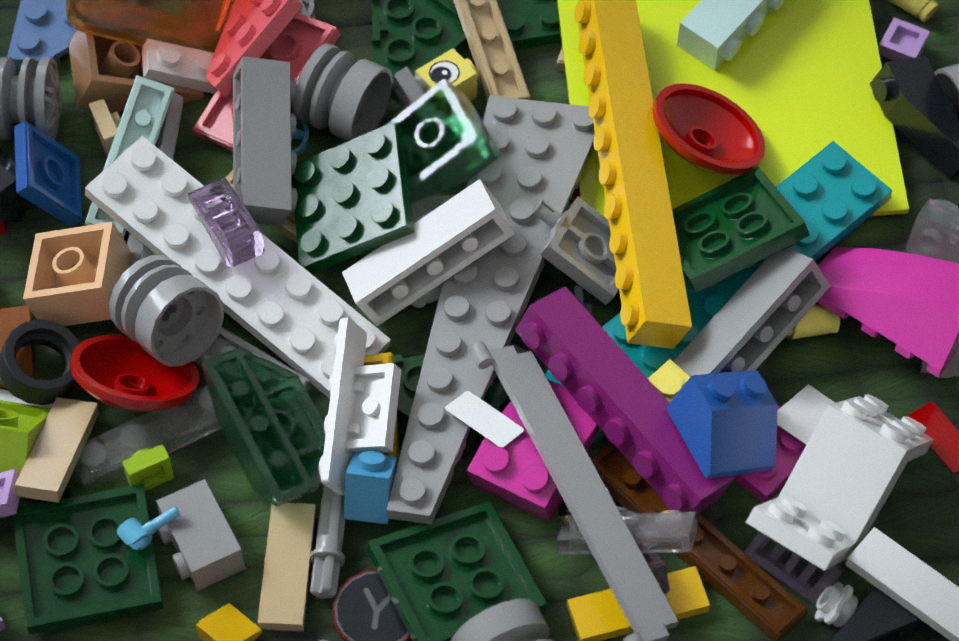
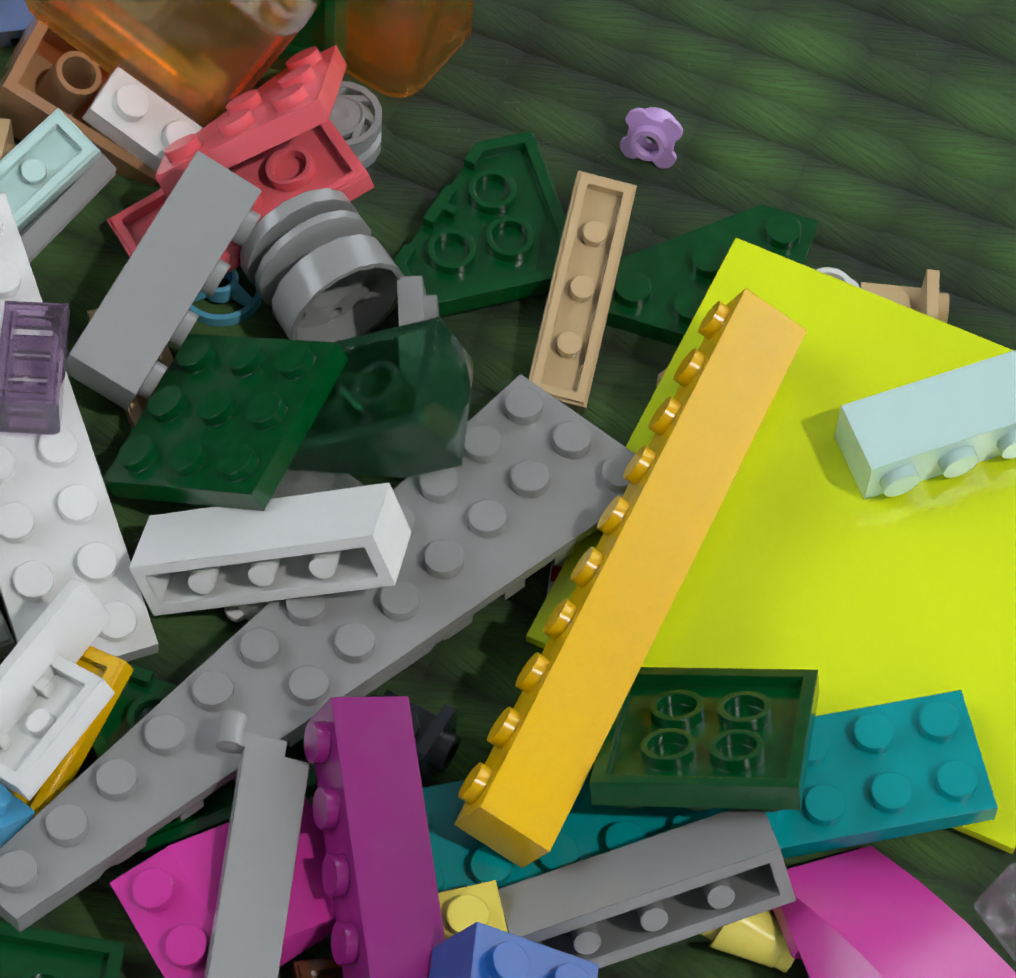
camera: 25 degrees right, 0 degrees up
light yellow brick [415,48,479,116] -> none
white sticker [445,391,524,448] -> none
light grey plate [532,197,619,305] -> none
red dish [652,83,766,175] -> none

